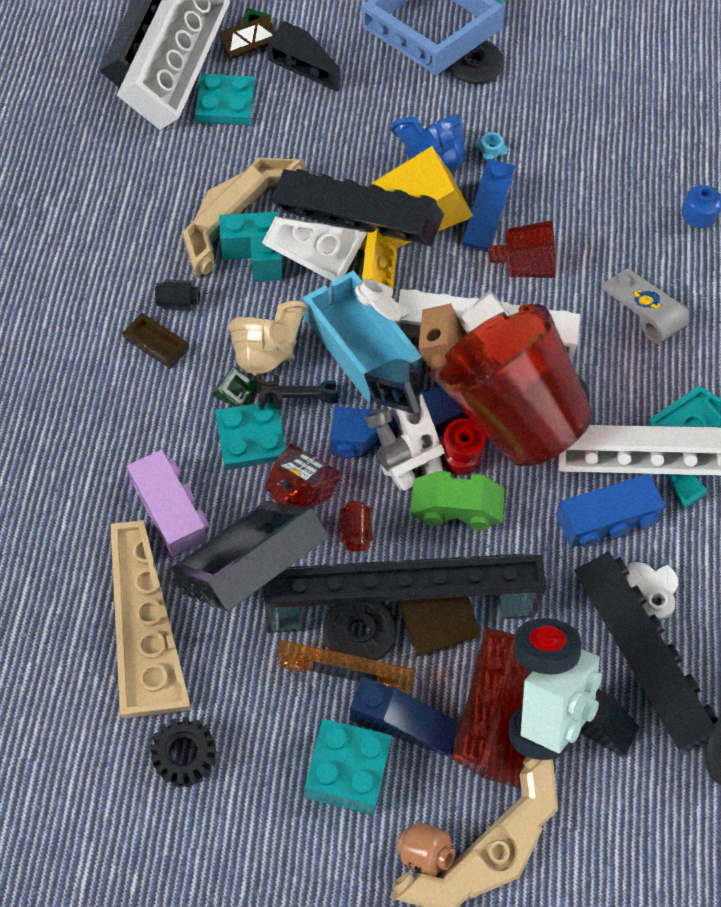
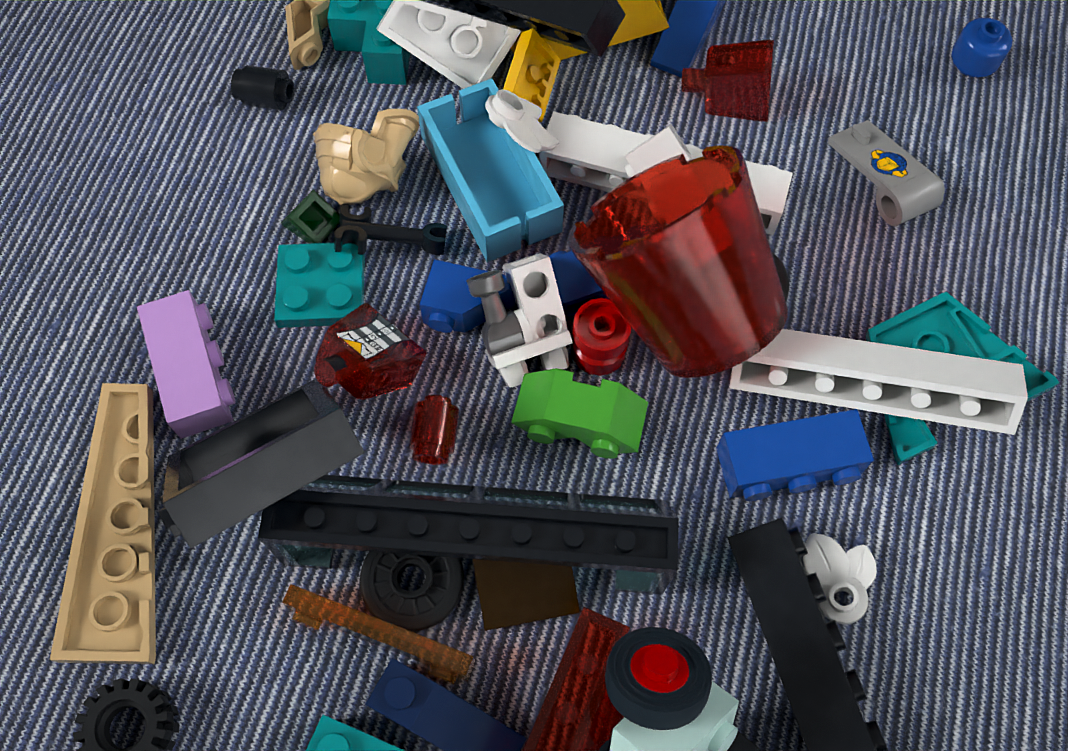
camera: 10 degrees right, 5 degrees up
dark brown tile [122,313,189,369] -> none
black slope [364,358,421,414] -> none
medium nougat torso [419,303,473,381] -> none

